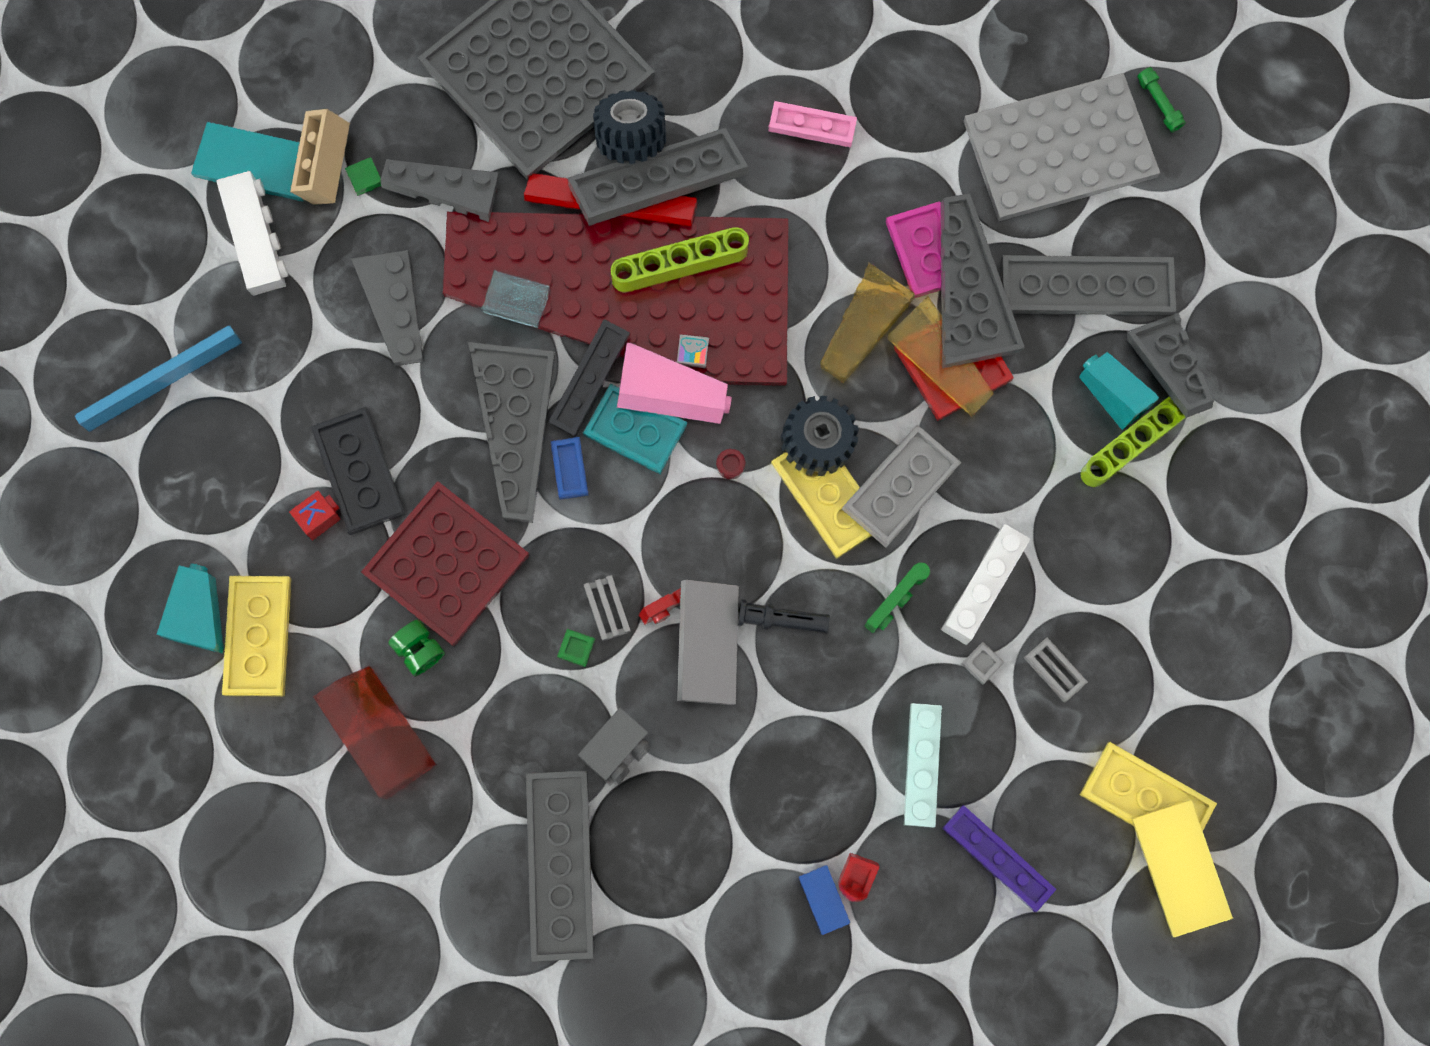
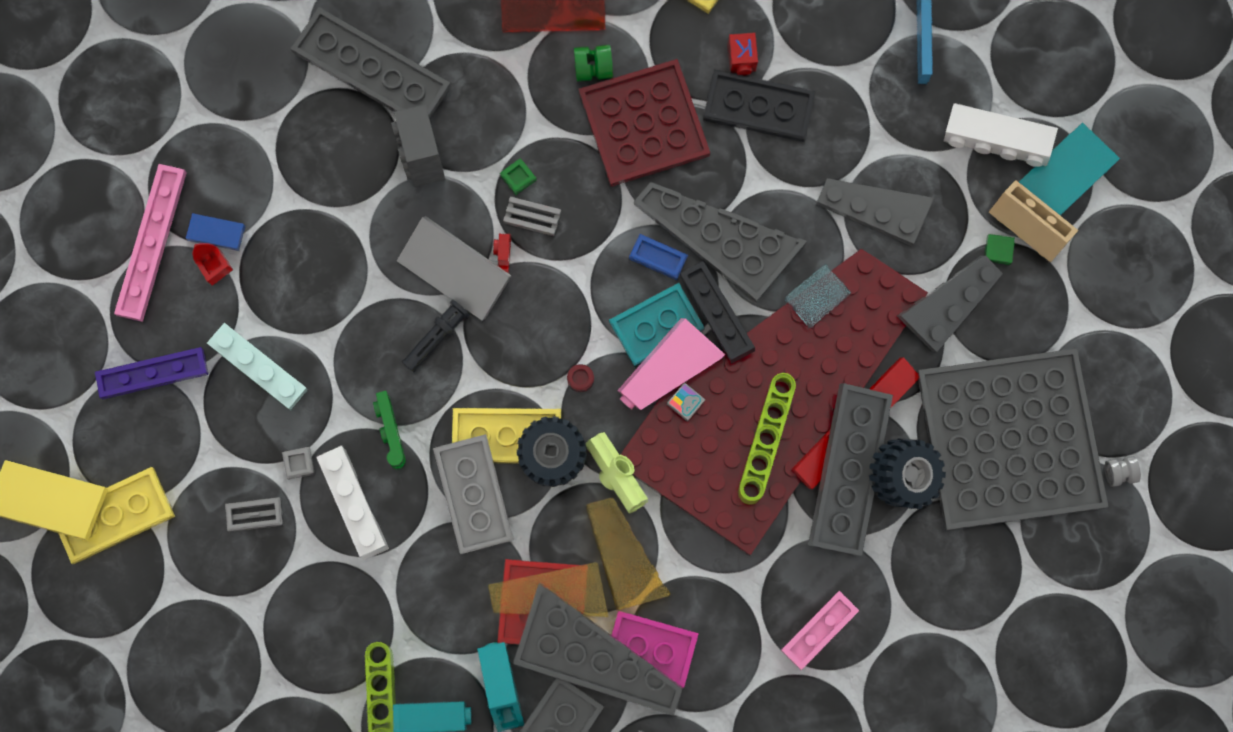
camera: 125 degrees right, 0 degrees up
none -> bright pink plate [114,164,186,322]
none -> teal slope [477,642,525,732]
none -> yellowish green piece [586,432,648,513]

